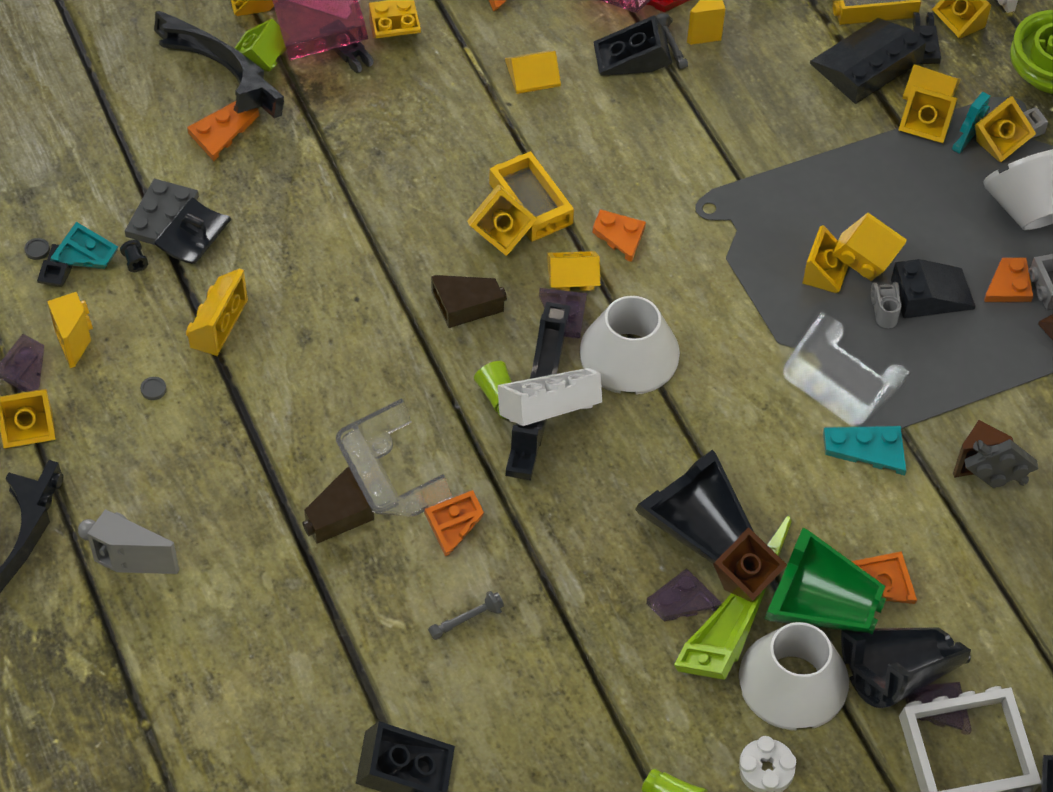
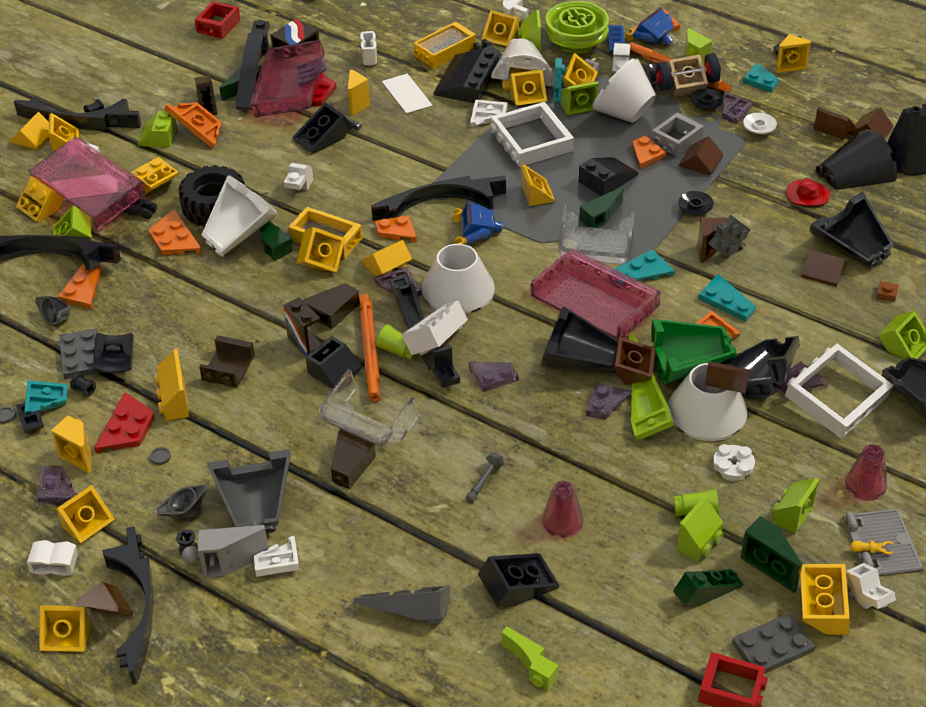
camera: 30 degrees left, 10 degrees down
orange wing [424,490,484,556] -> none
yellow slope [505,50,561,94] -> none
yellow slope [833,213,907,281] -> none
light grey piece [871,282,901,329] -> none
none -> dark grey hat [35,296,71,324]
none -> red wing [94,392,155,453]
none -> orange wing [148,209,202,255]
none -> dark grey hat [156,485,207,521]
none -> black bush [176,529,198,556]
none -> black tyre [179,165,245,227]
none -> dark brown panel [199,335,255,388]
none -> white cone [202,175,278,257]
none -> dark grey cone [207,449,291,533]
none -> white wing [254,536,300,577]
none -> dark green slope [260,221,292,261]
none -> dark brown panel [283,297,321,357]
none -> white brick [284,163,313,190]
none -> black slope [306,336,362,391]
none -> dark grey wedge [353,585,450,623]
none -> orange piece [359,293,381,402]
none -> black slope [371,175,506,221]
none -> white sticker [382,73,432,113]
none -> blue torso [453,201,503,245]
none -> wing [468,362,519,392]
none -> white wing [470,100,508,127]
none -> white window [490,102,574,167]
none -> white cone [491,39,554,88]
none -> lime slope [518,10,541,53]
none -> clear pink panel [530,248,661,340]
none -> clear pink cone [541,481,584,538]
none -> lime slope [561,81,599,115]
none -> dark green slope [579,187,624,230]
none -> black dish [678,191,714,215]
none -> teal wing [698,274,756,322]
none -> reddish brown slope [705,361,751,393]

